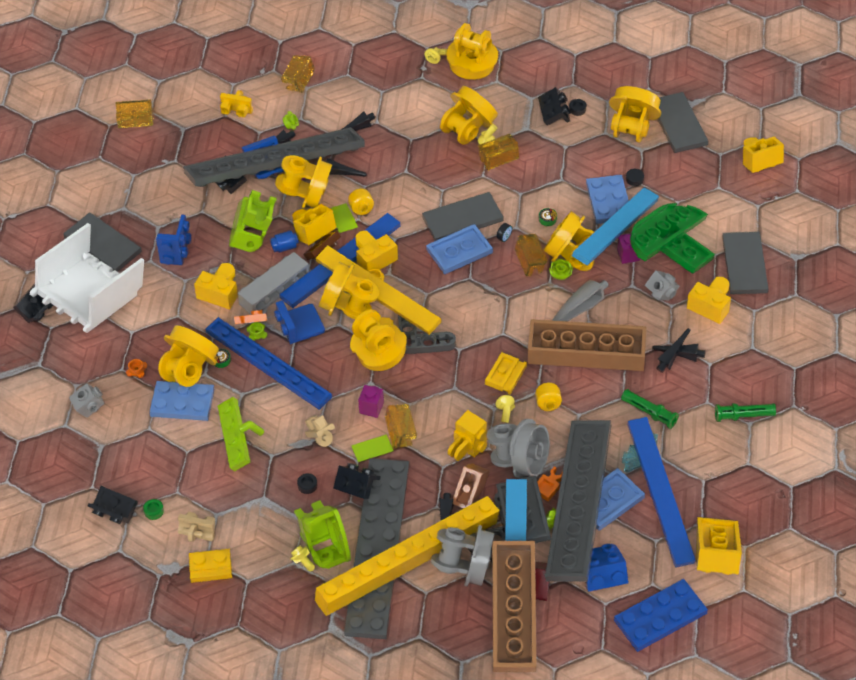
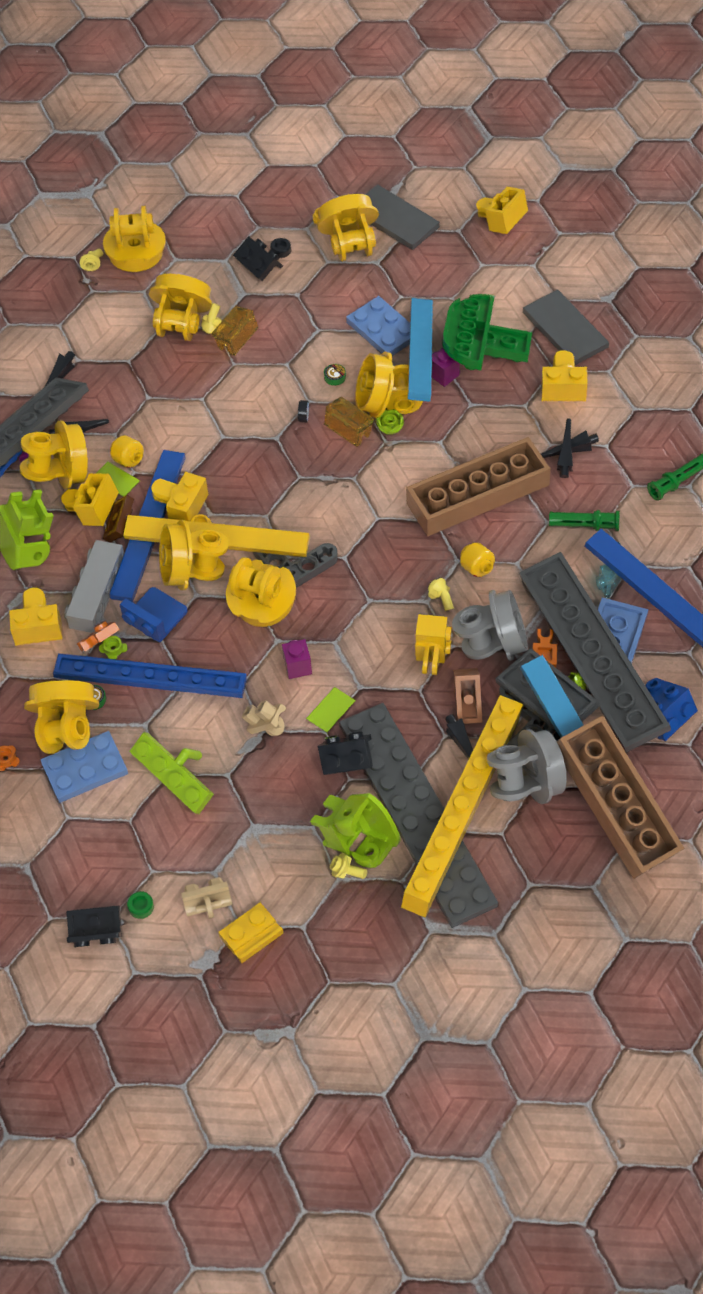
camera: 30 degrees left, 5 degrees up
blue brick [270,230,299,253] -> none
black tile [297,473,318,494] -> none
clear yellow hinge [384,404,417,449] -> none
dark grey tile [422,192,504,241] -> none
medium blue plate [426,224,493,275] -> none
yellow plate [485,352,527,395] -> none
light grey piece [552,280,609,322] -> none
black tile [626,168,644,186] -> none
light grey brick [645,270,680,301] -> none

